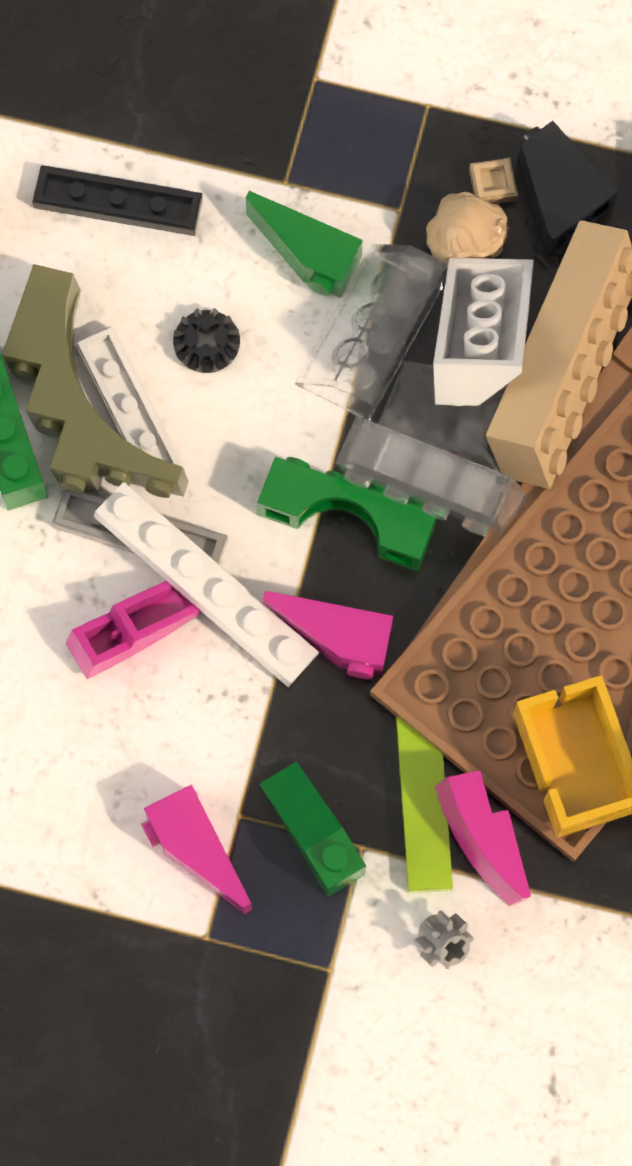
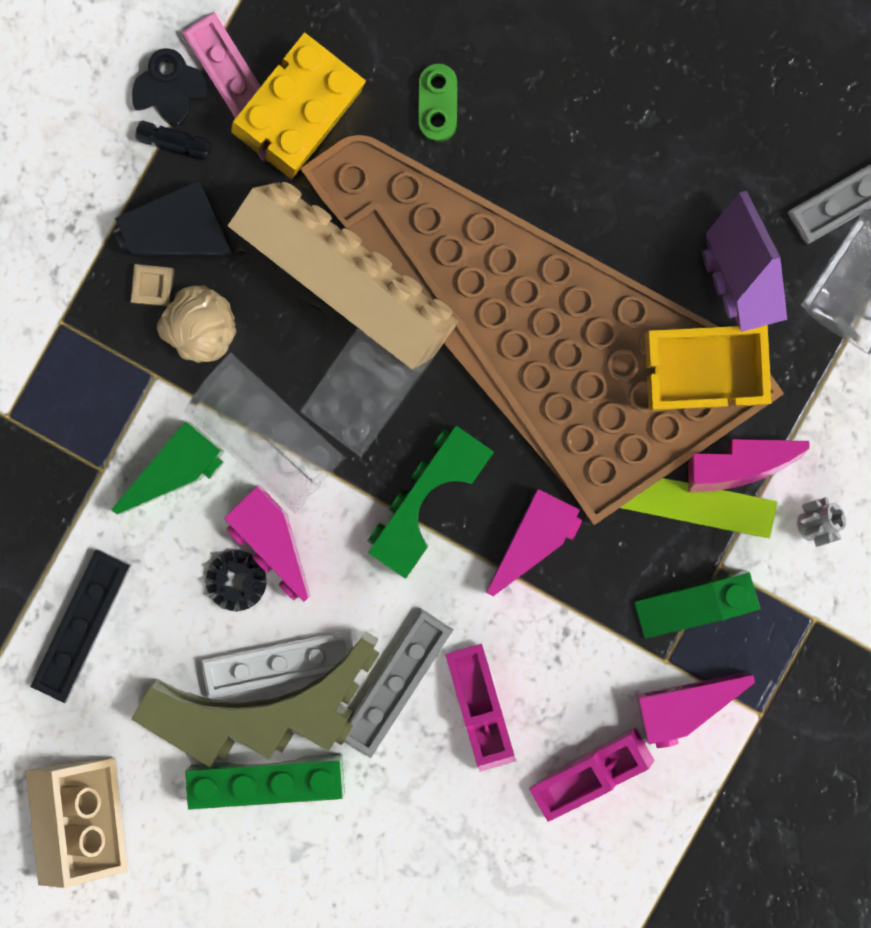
camera: 70 degrees left, 15 degrees up
white plate [94,482,319,687] -> none
clear slope [335,416,527,537] -> none
white slope [433,258,534,406] -> none
none -> dark pink slope [224,486,311,602]
none -> dark pink slope [529,727,655,822]

